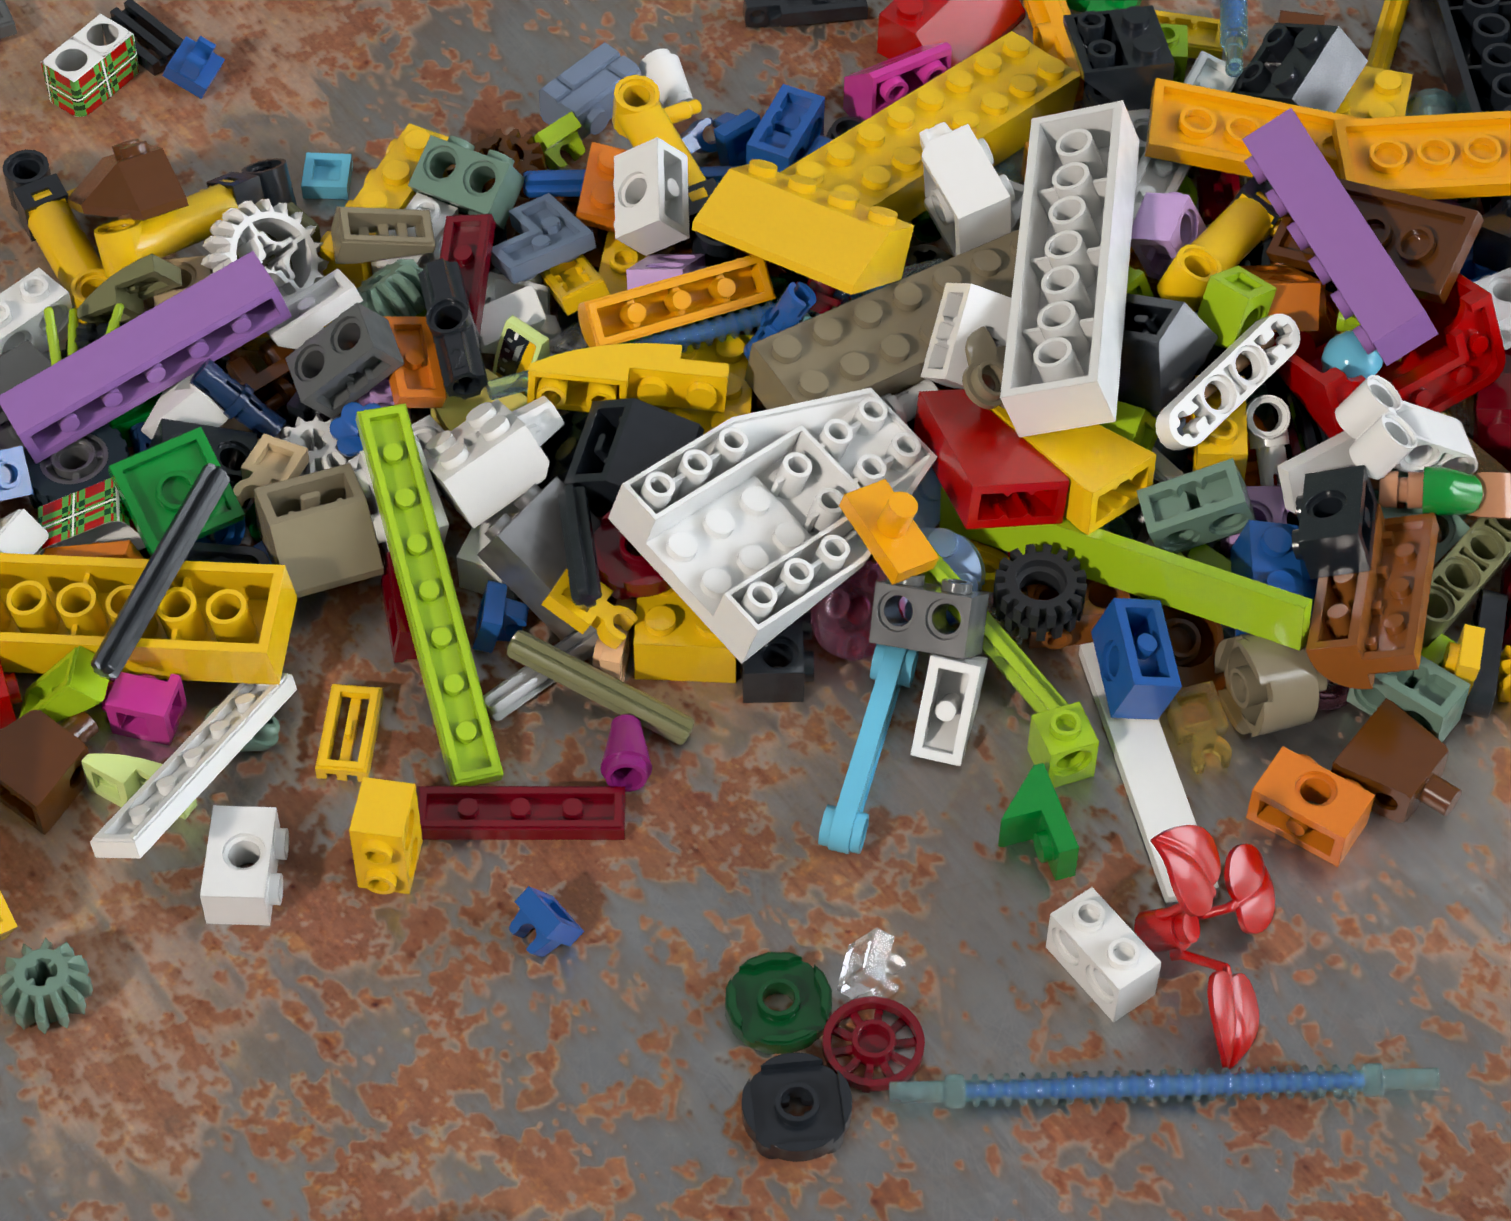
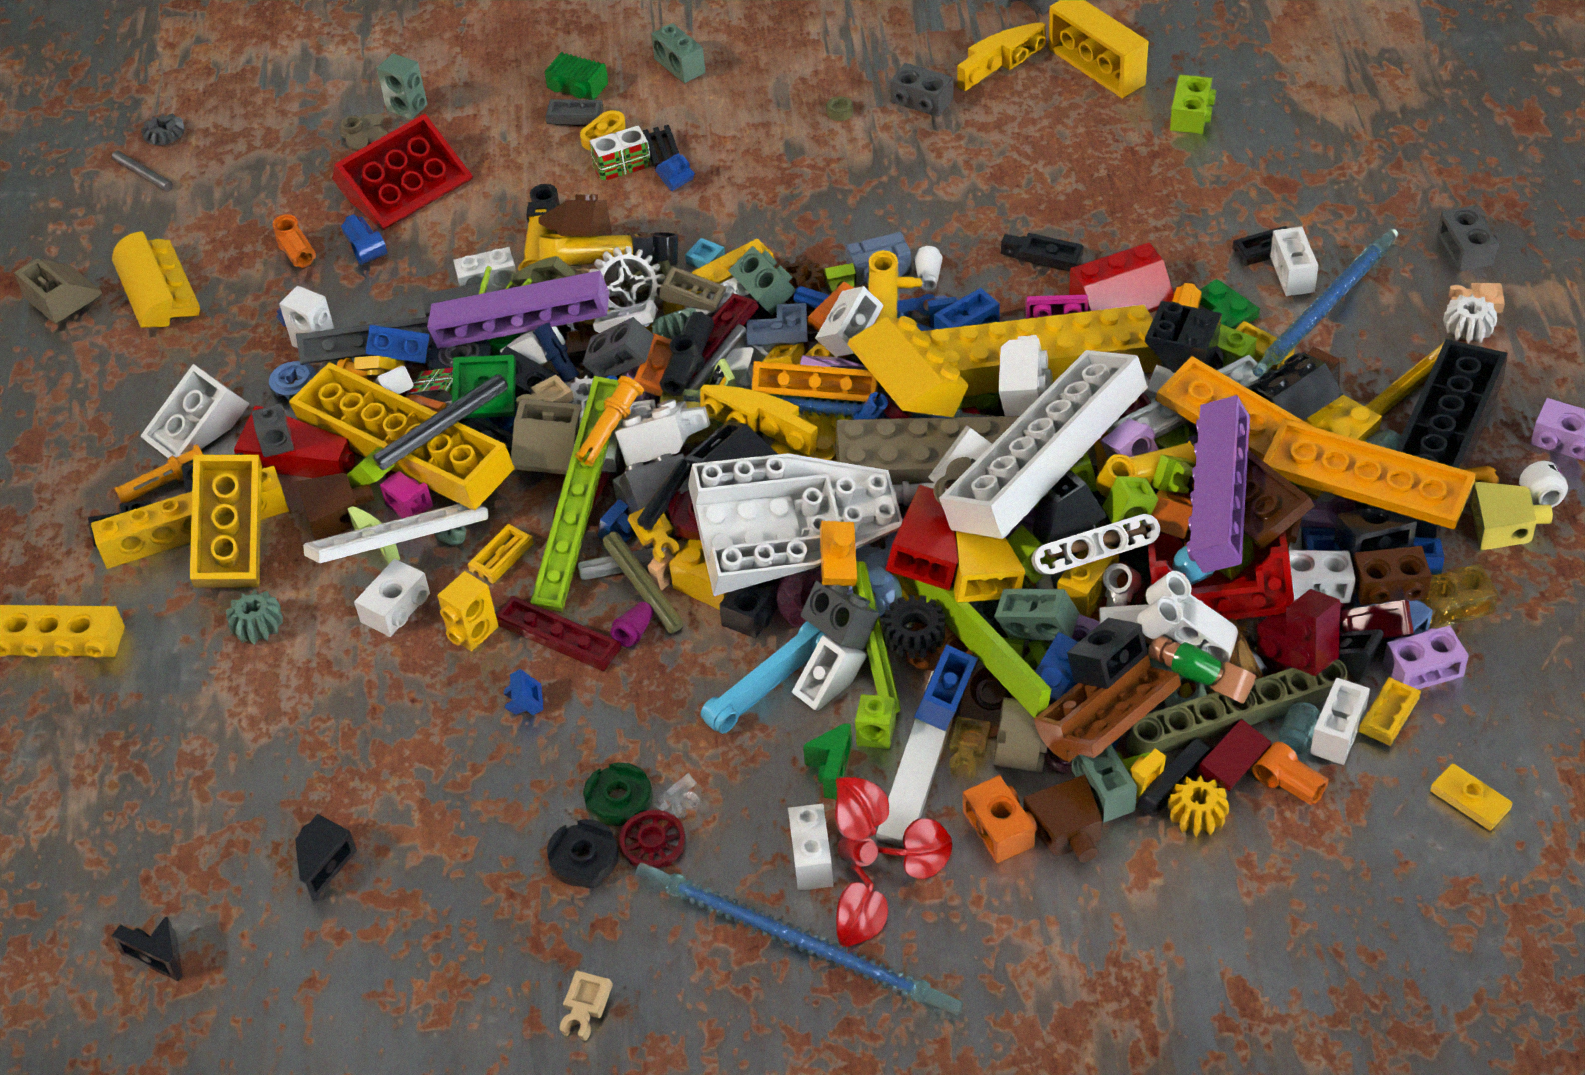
camera: 35 degrees right, 5 degrees down
none -> light orange pin [575,376,644,466]
none -> yellow plate [580,110,626,151]
none -> flat silver bar [686,324,747,396]
none -> lime tile [1151,454,1194,494]

